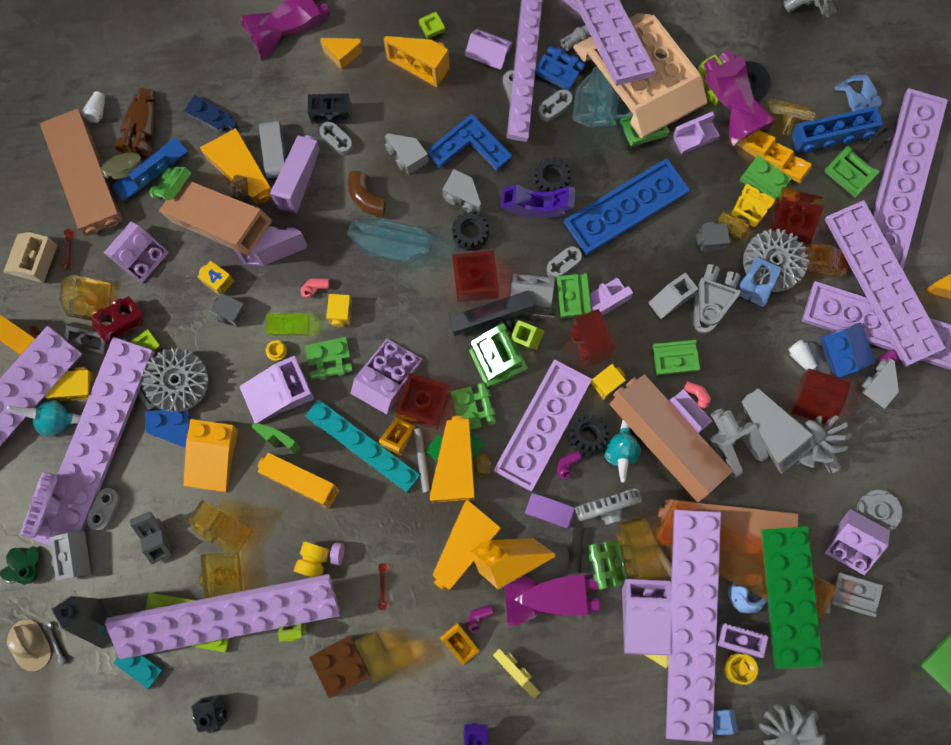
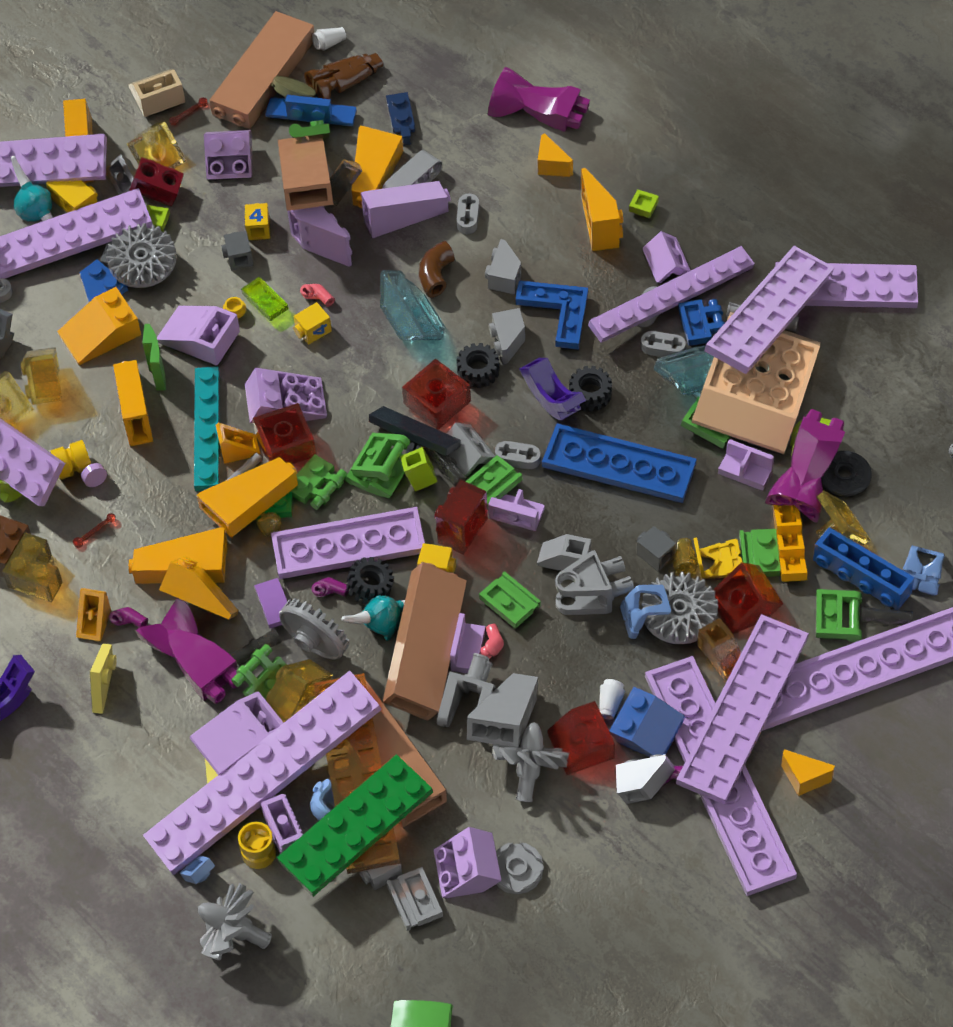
camera: 50 degrees right, 20 degrees down
bright green plate [305,337,353,380] -> none
black brick [308,93,351,124] -> none

